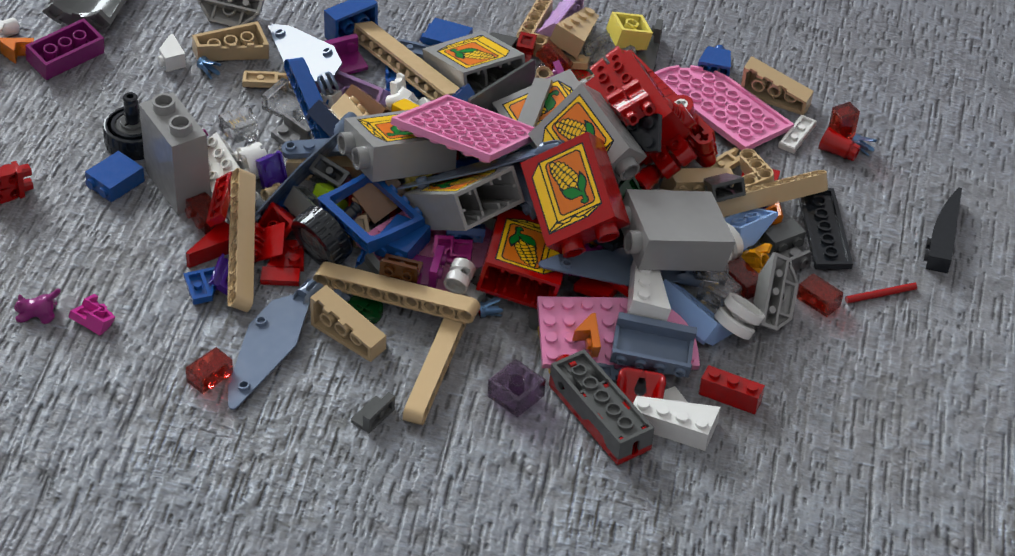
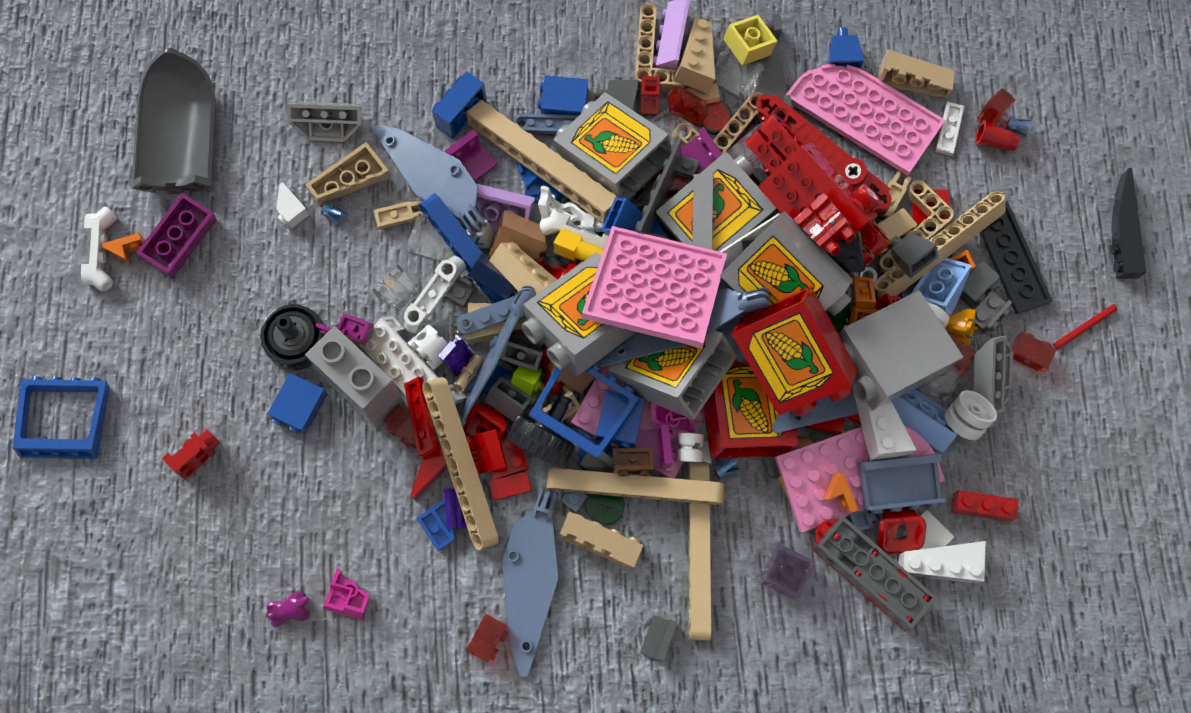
camera: 15 degrees left, 30 degrees up
none -> white plate [404,256,466,334]

